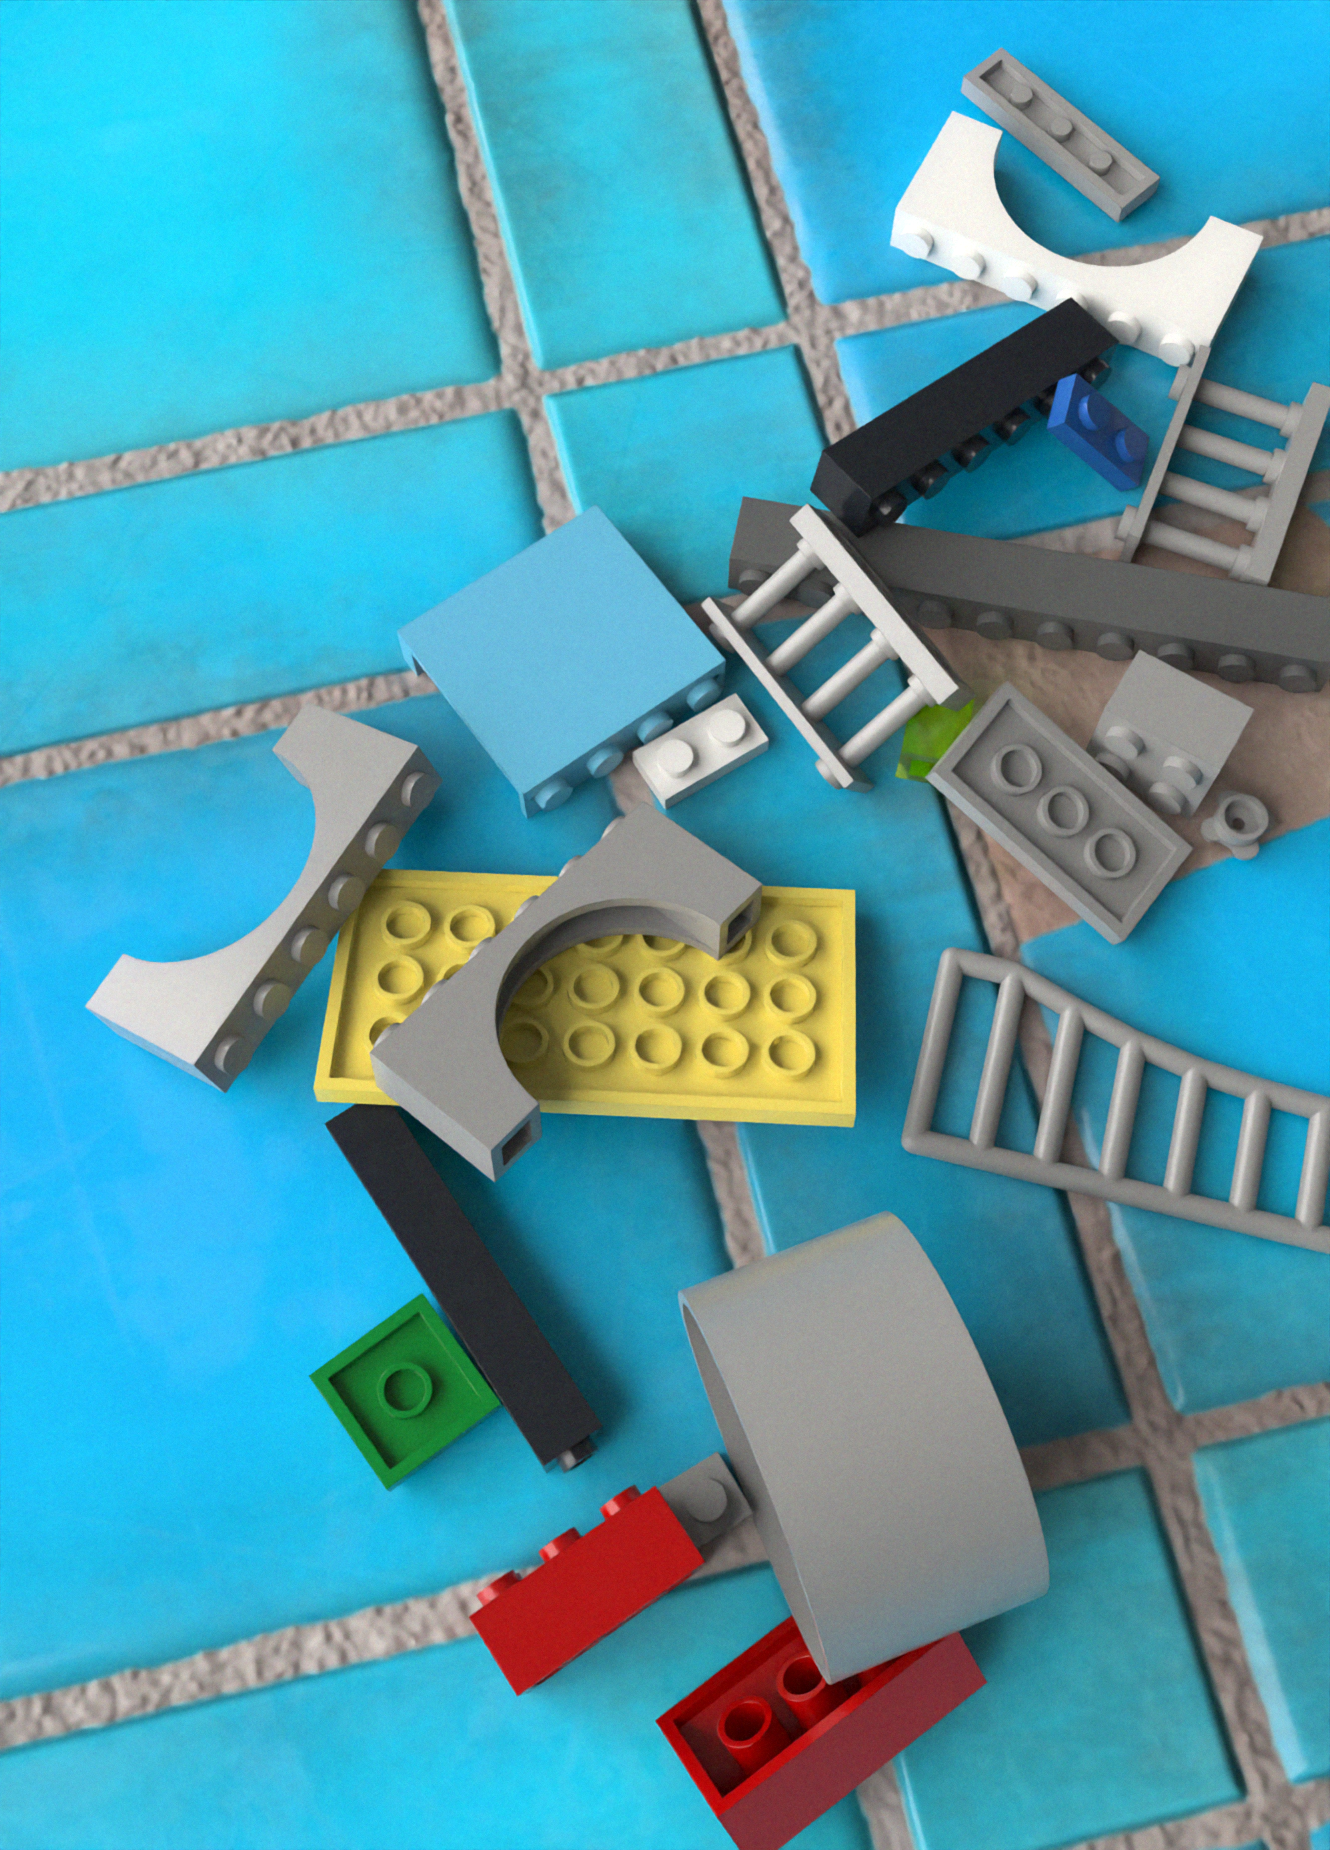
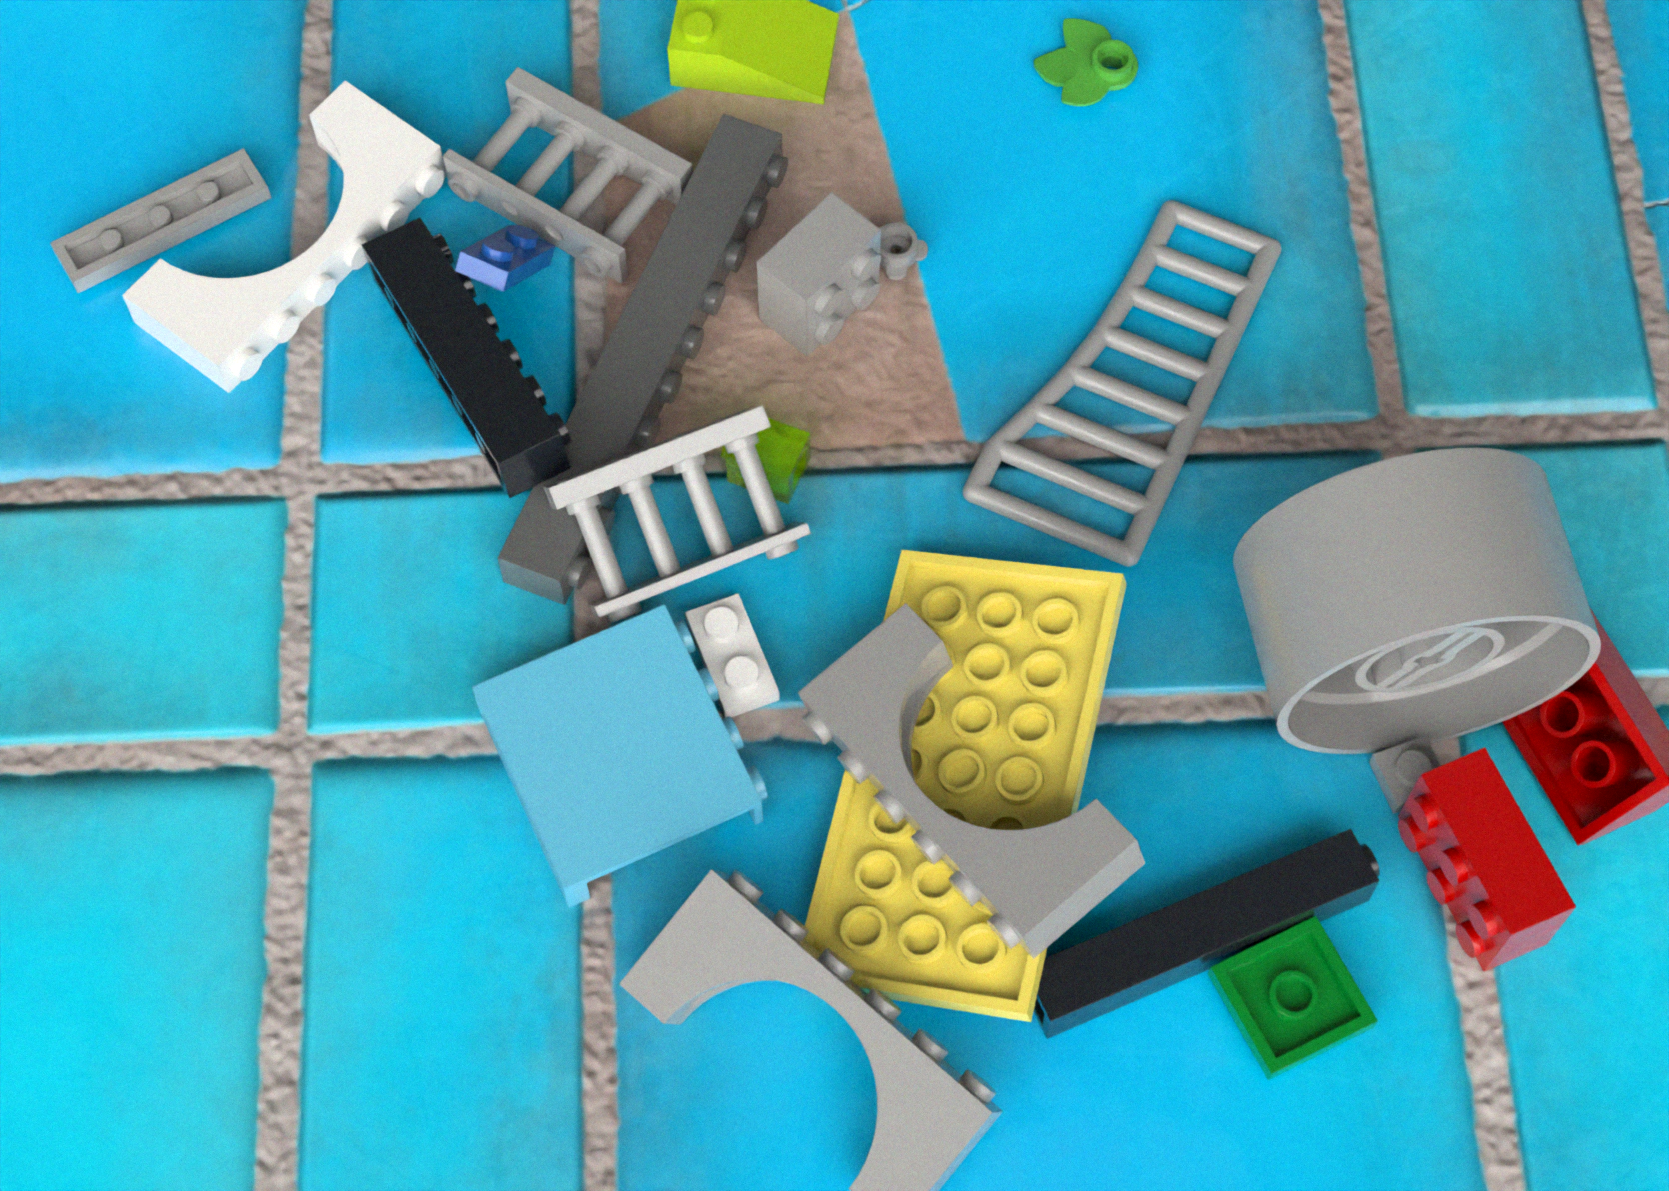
camera: 80 degrees left, 5 degrees down
light grey plate [925,681,1193,945] -> none

